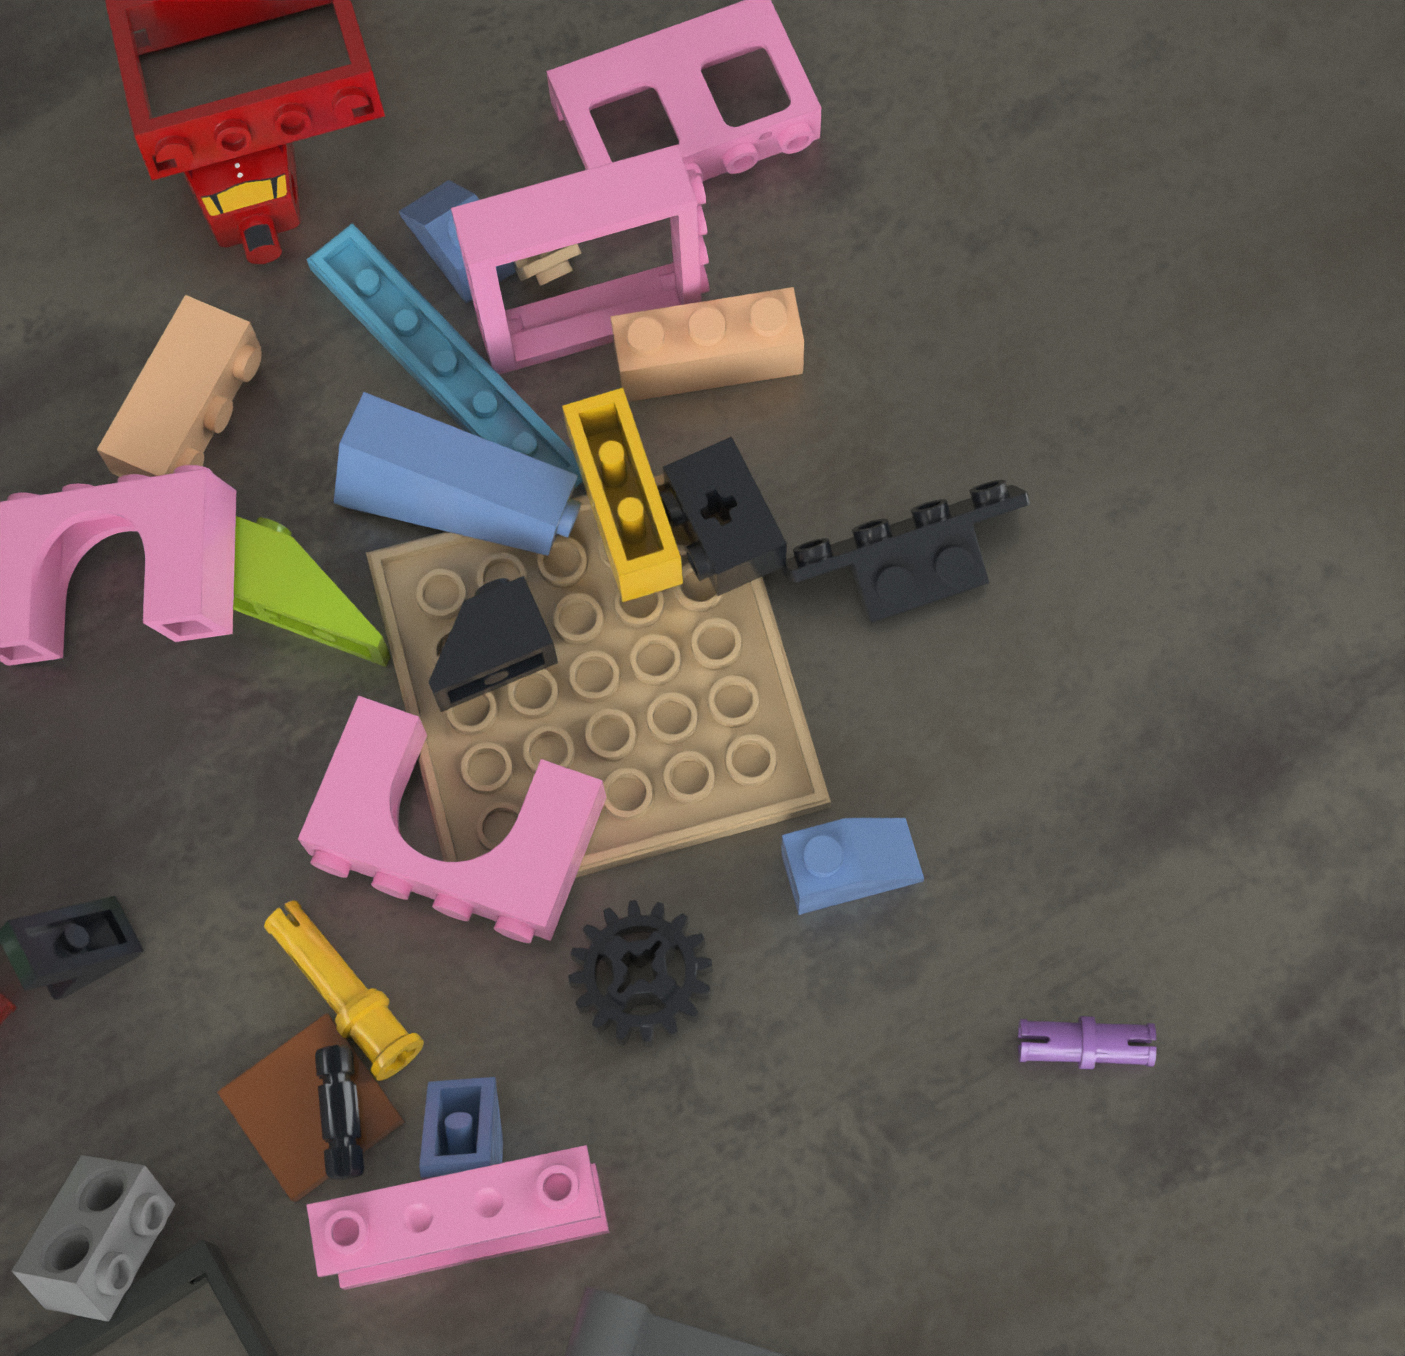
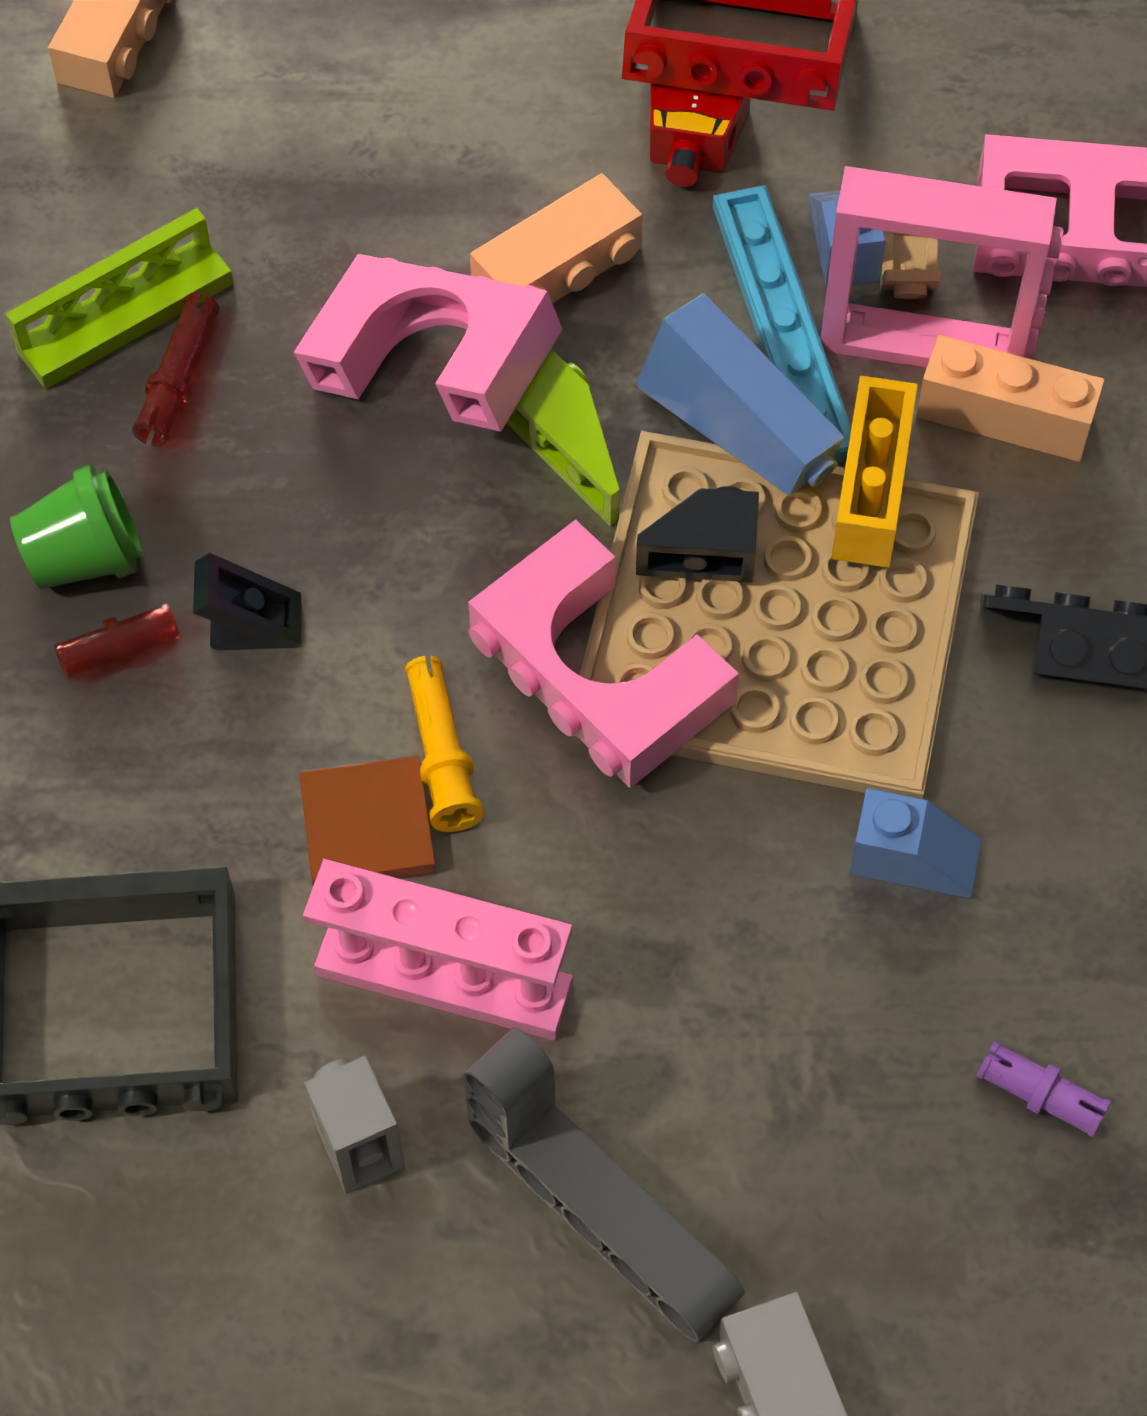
camera: 25 degrees right, 10 degrees down
light grey brick [12,1155,176,1322] -> none
black axle [315,1045,365,1180] -> none
medium blue slope [419,1077,503,1180] -> none
black gear [568,900,713,1047] -> none
black brick [659,436,787,596] -> none

